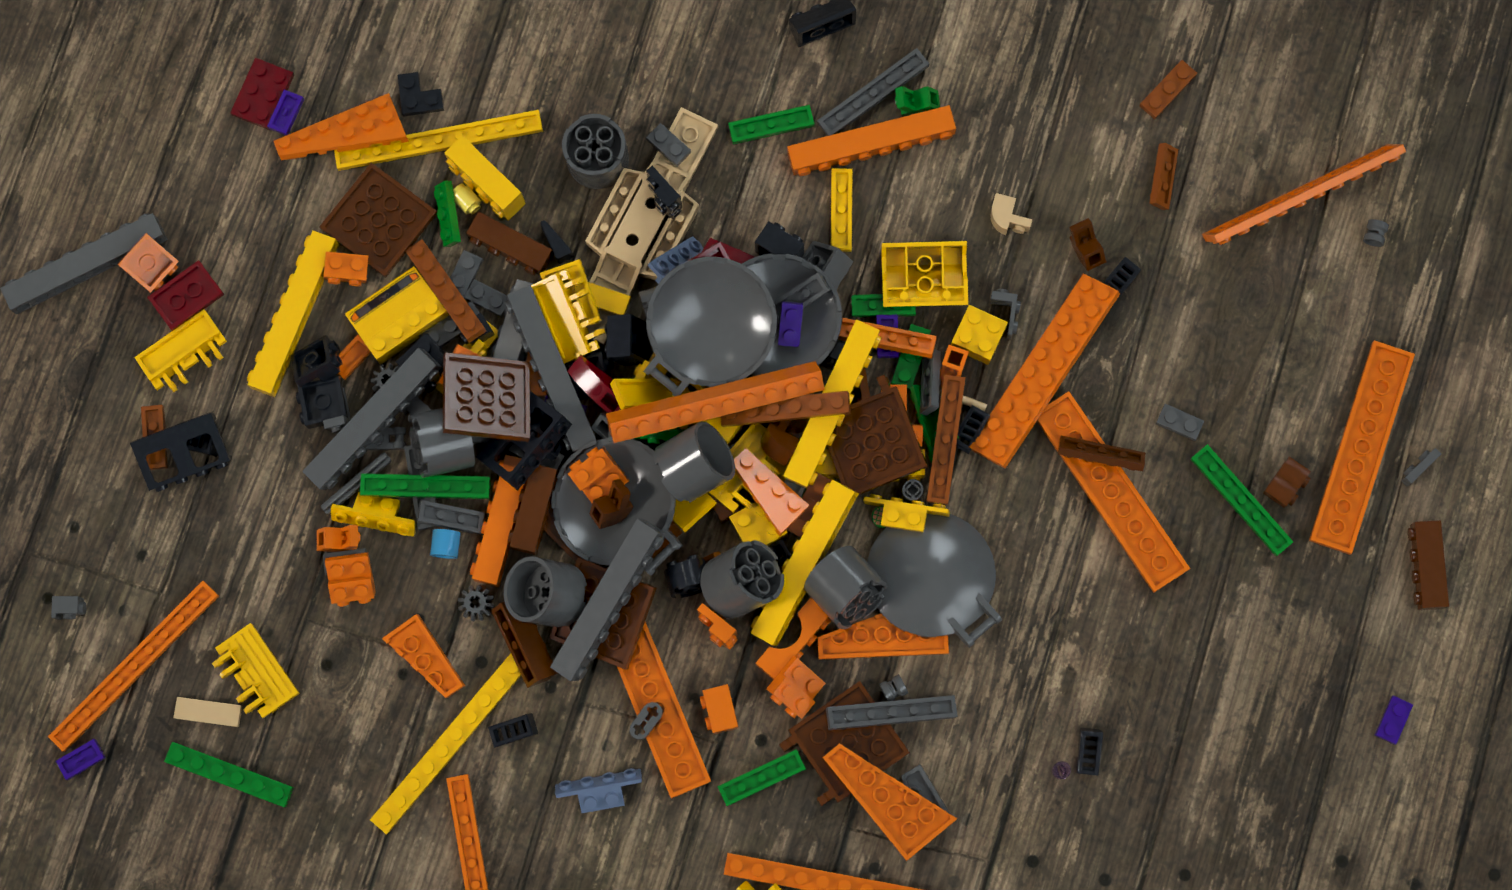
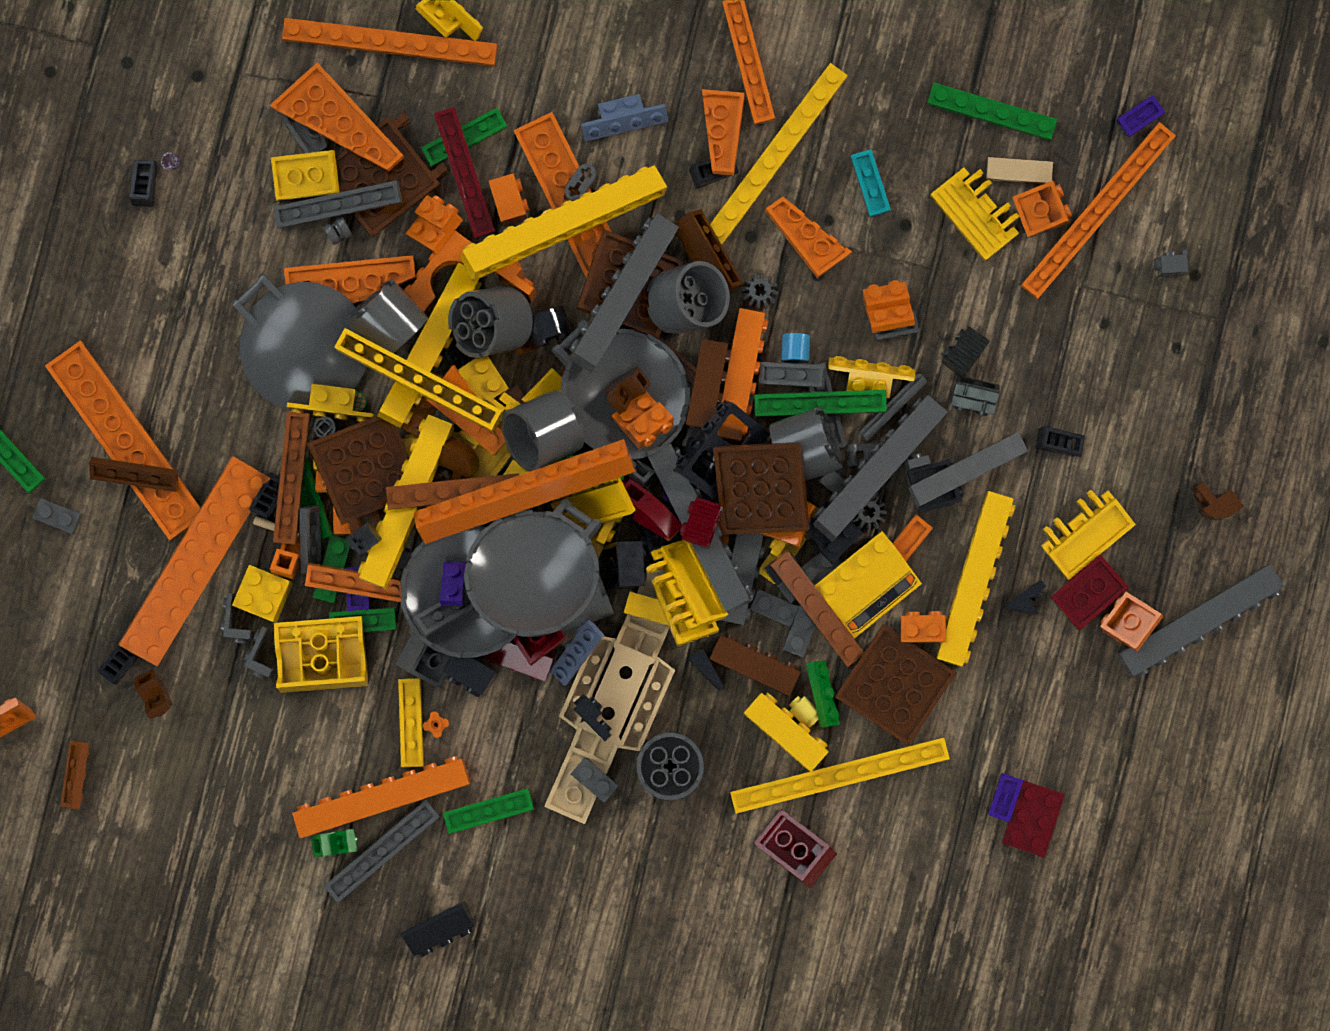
camera: 175 degrees right, 5 degrees up
black window [130,411,232,492] -> none
dark orange plate [141,405,168,470] -> none
orange wing [274,93,409,161] -> none
black plate [290,335,343,387] -> none
orange brick [317,525,360,552] -> none
black plate [397,72,444,117] -> none
tan brick [990,193,1032,235] -> none
dark orange plate [1140,60,1197,119] -> none
none -> dark grey bracket [244,626,275,680]
none -> yellow tile [271,150,340,201]
none -> yellow brick [334,328,504,433]
none -> black bracket [346,522,382,556]
none -> orange plate [423,712,449,738]
none -> dark red plate [434,107,495,238]
none -> yellow brick [461,165,667,281]
none -> dark red brick [680,497,723,549]
none -> orange wing [702,89,745,176]
none -> dark red slope [754,809,837,889]
none -> teal plate [850,149,891,218]
none -> dark grey tile [908,432,1028,507]
none -> pearl dark grey brick [942,326,990,377]
none -> pearl dark grey brick [950,375,1000,416]
none -> black slope [1003,580,1046,615]
none -> orange plate [1012,180,1072,238]
none -> reddish brown brick [1193,481,1244,520]

